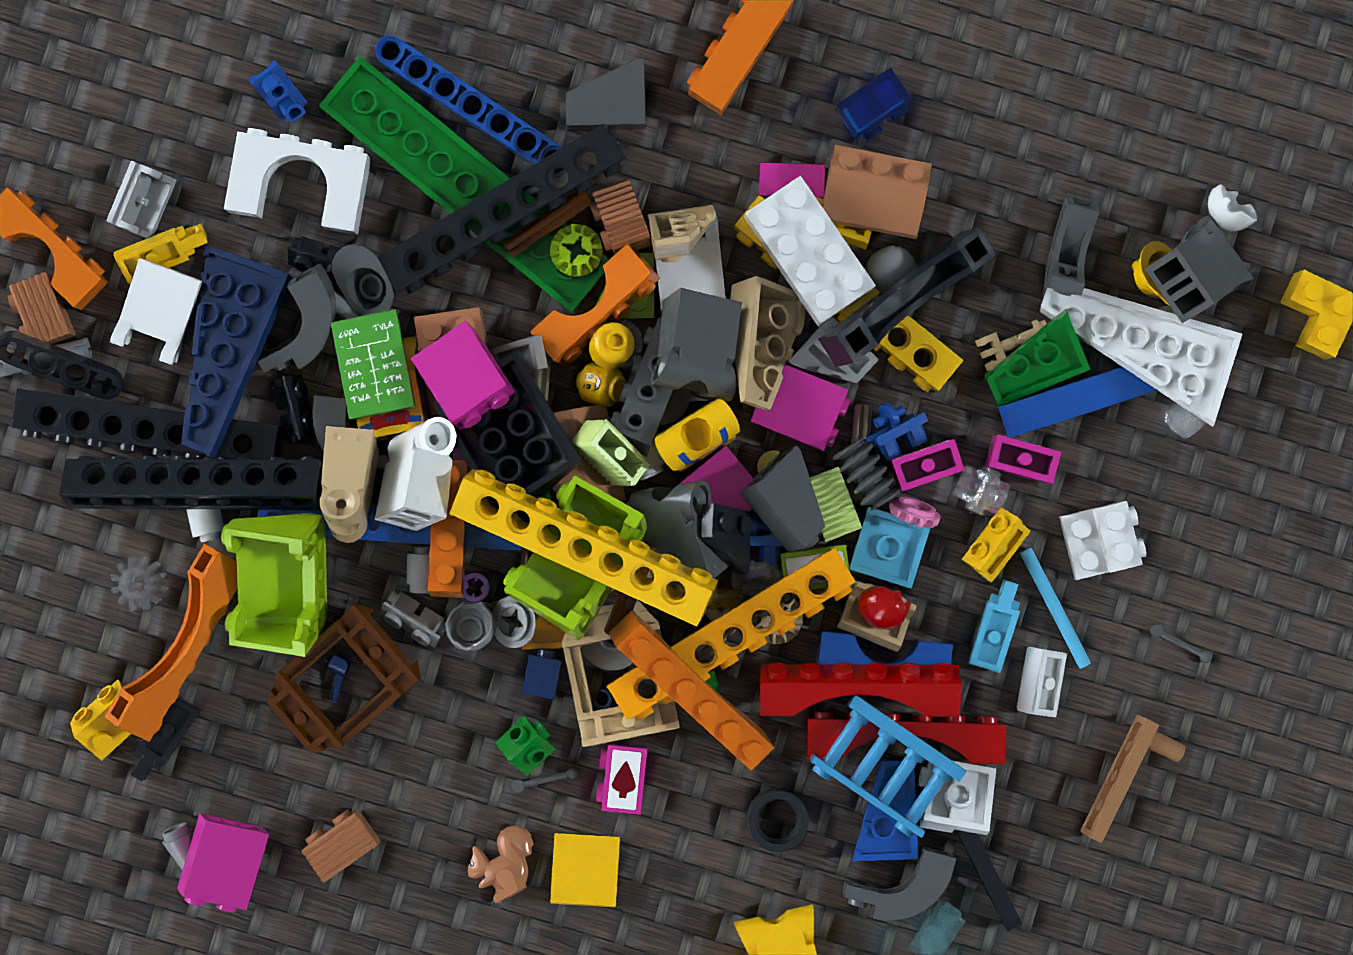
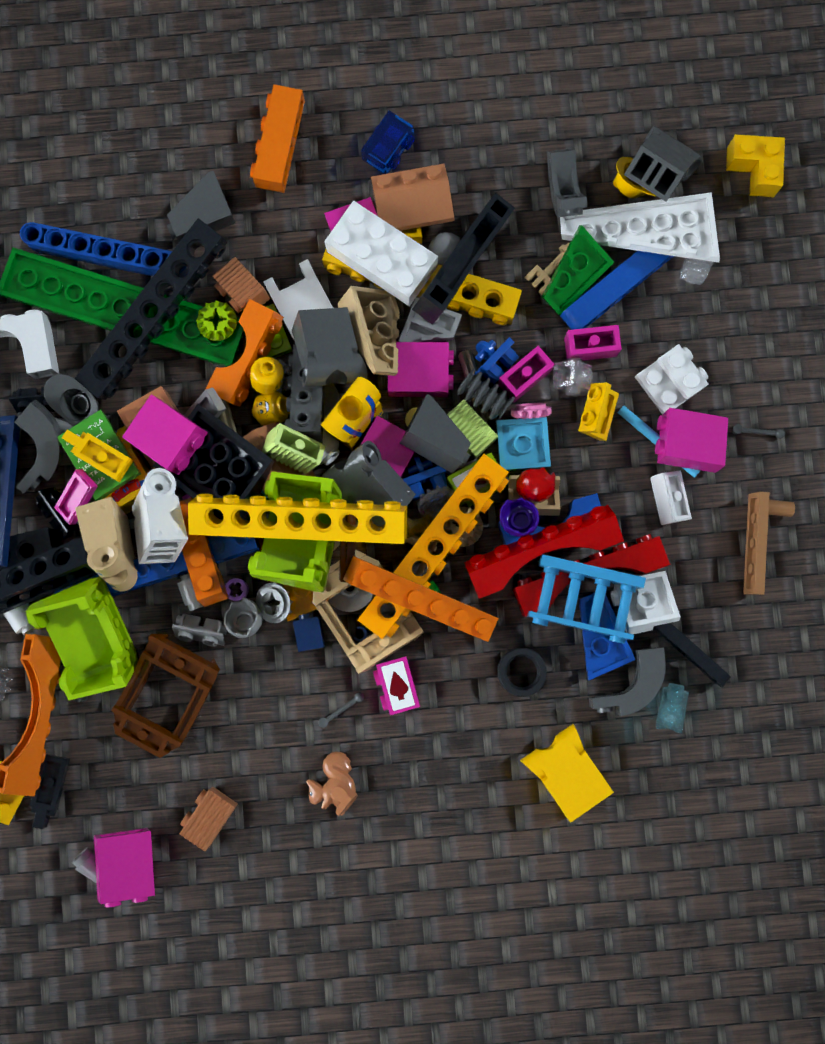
camera: 15 degrees left, 5 degrees down
dark blue hand [328,653,351,701] -> none
green brick [495,716,555,776] -> none
reddish brown axle [504,192,591,257] -> none
yellow slope [550,833,620,907] -> none
tan wedge [648,205,716,262] -> none
black wing [701,503,753,575] -> none
medium azure hinge [968,580,1020,673] -> none
white hair [1207,184,1257,232] -> none
none -> dark pink tile [54,469,98,525]
none -> yellow hinge [62,430,133,483]
none -> dark purple hair [500,497,539,537]
none -> dark pink brick [655,408,728,473]

